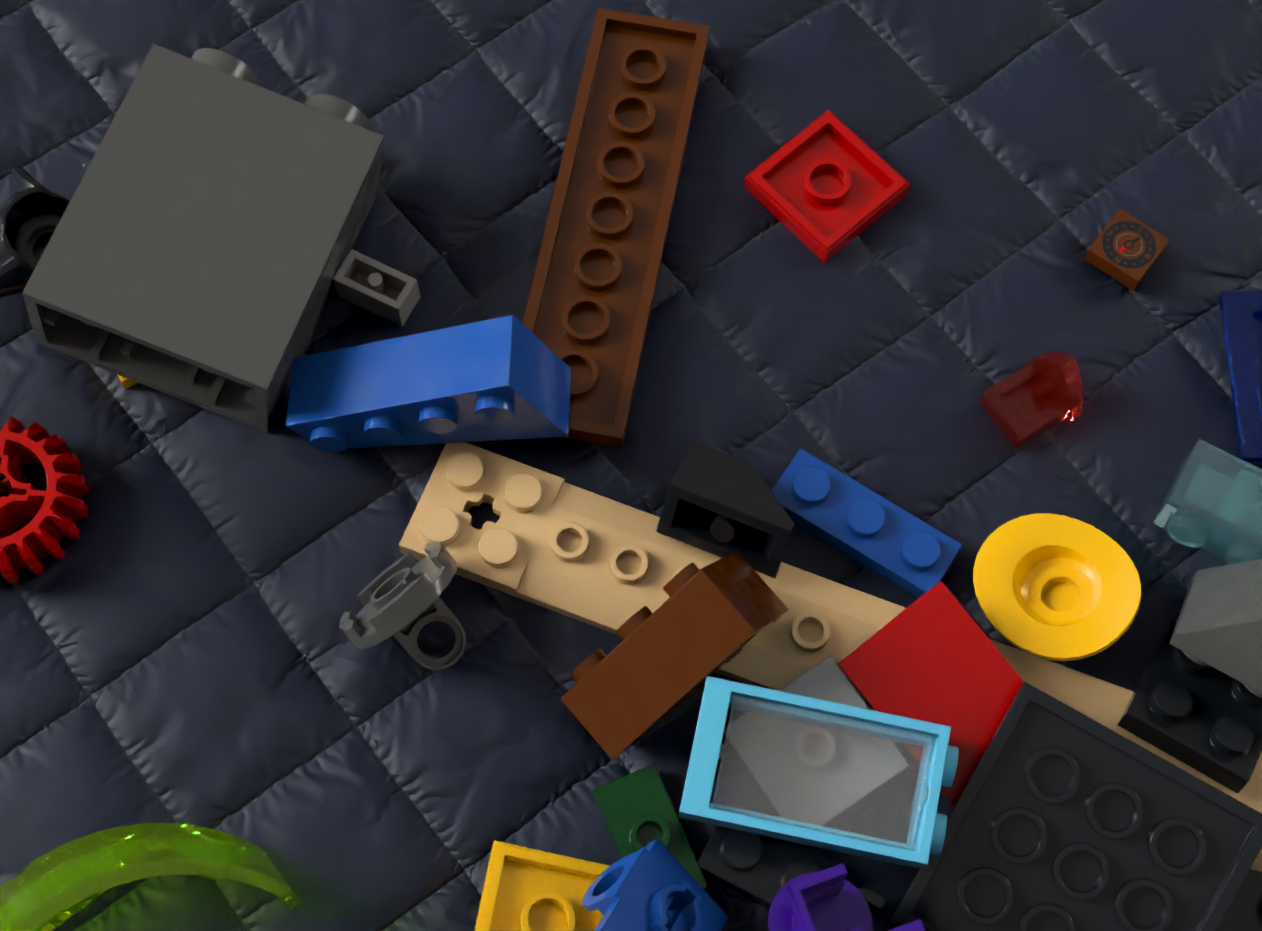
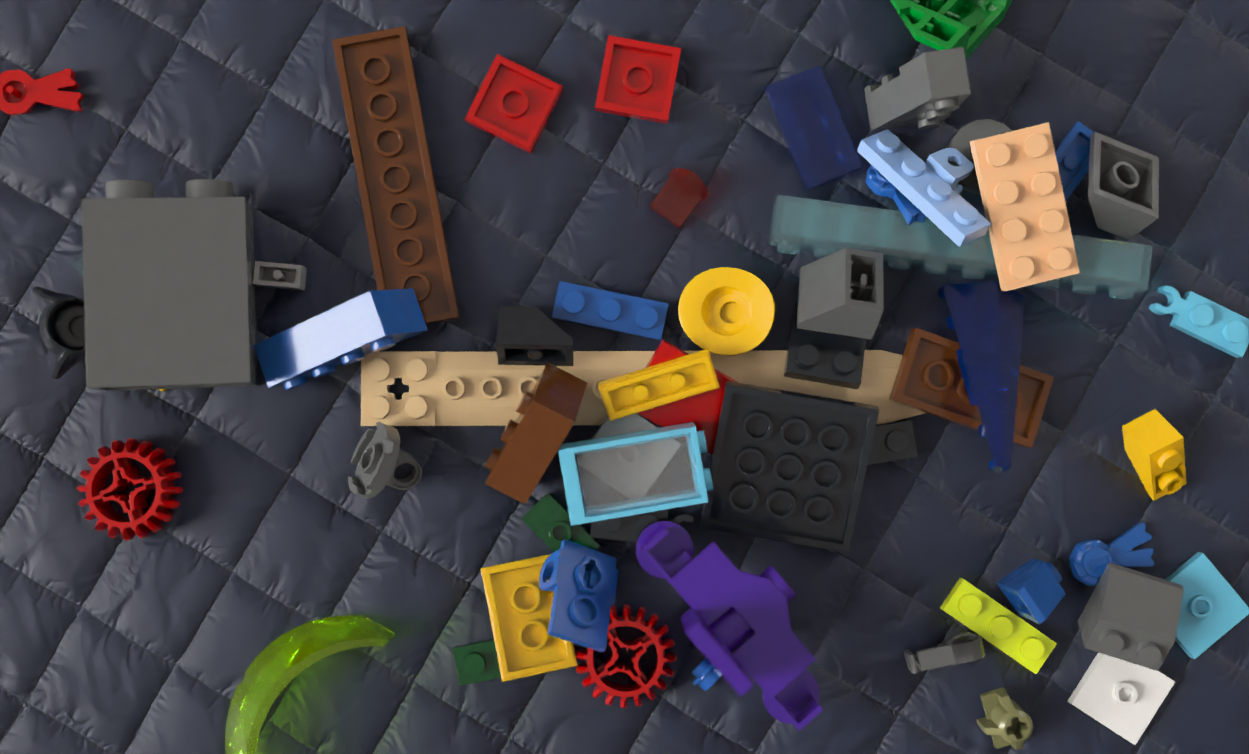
camera: 20 degrees left, 20 degrees up
reddish brown tile [1084,208,1170,291] -> none
none -> red plate [595,35,681,124]
none -> yellow tile [598,349,720,421]

